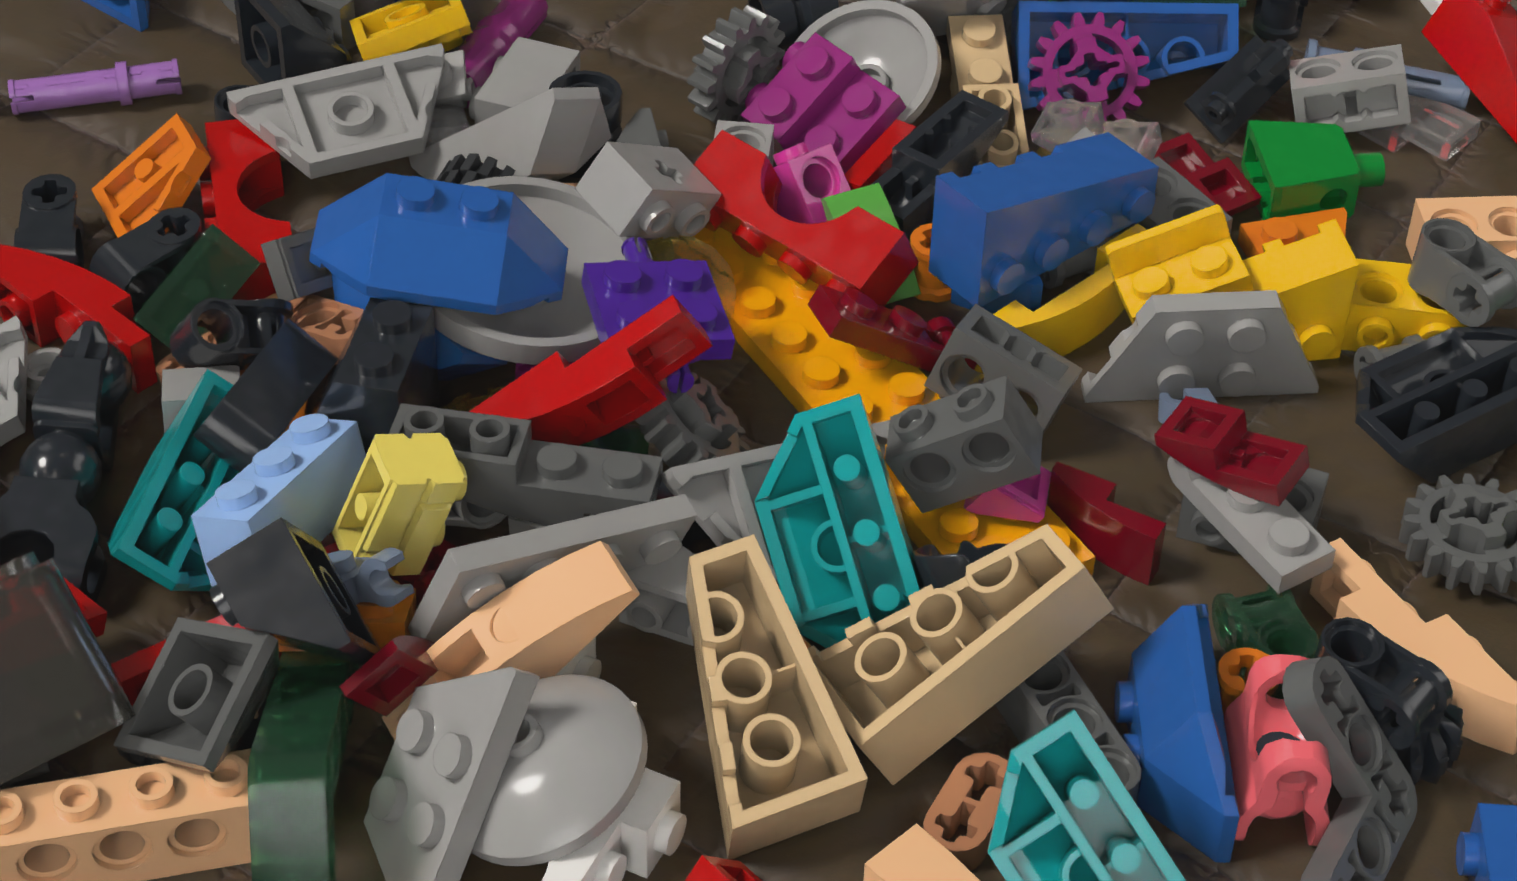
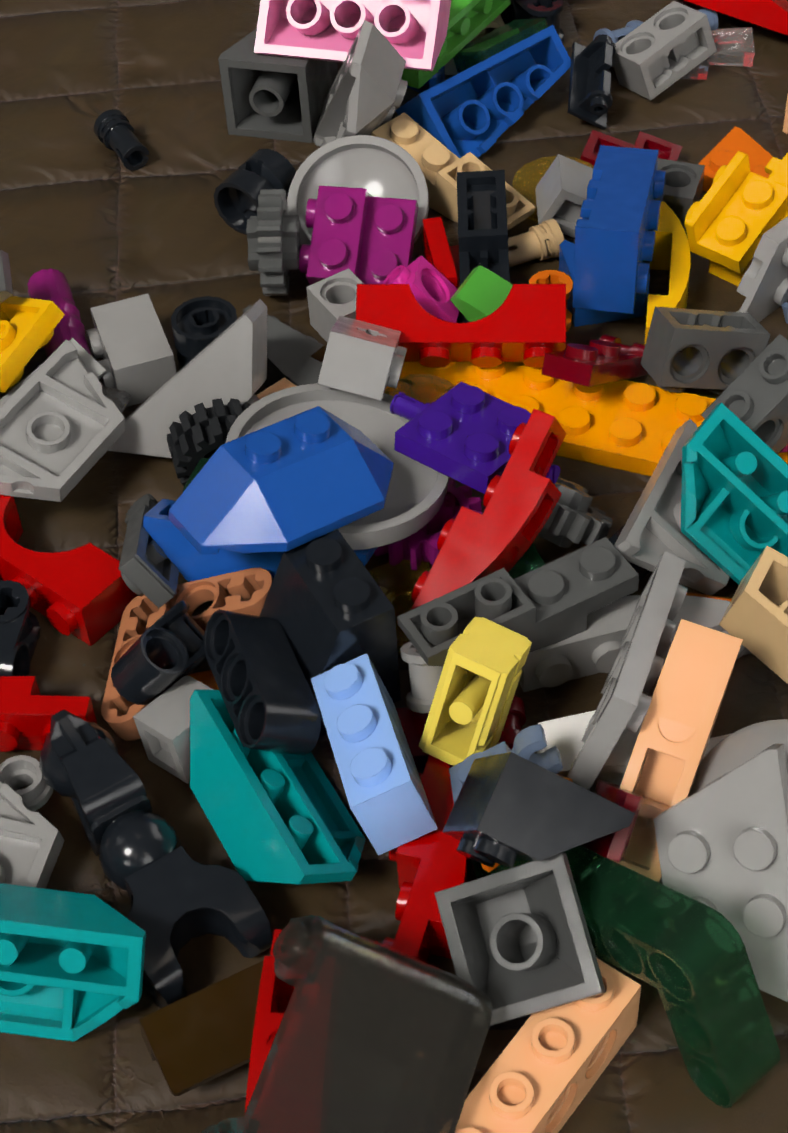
camera: 35 degrees left, 5 degrees up
clear green panel [132,224,261,349] -> none
magenta gear [1027,12,1150,134] -> none
clear slope [1031,99,1162,160] -> none
green torso [1241,120,1385,220] -> none

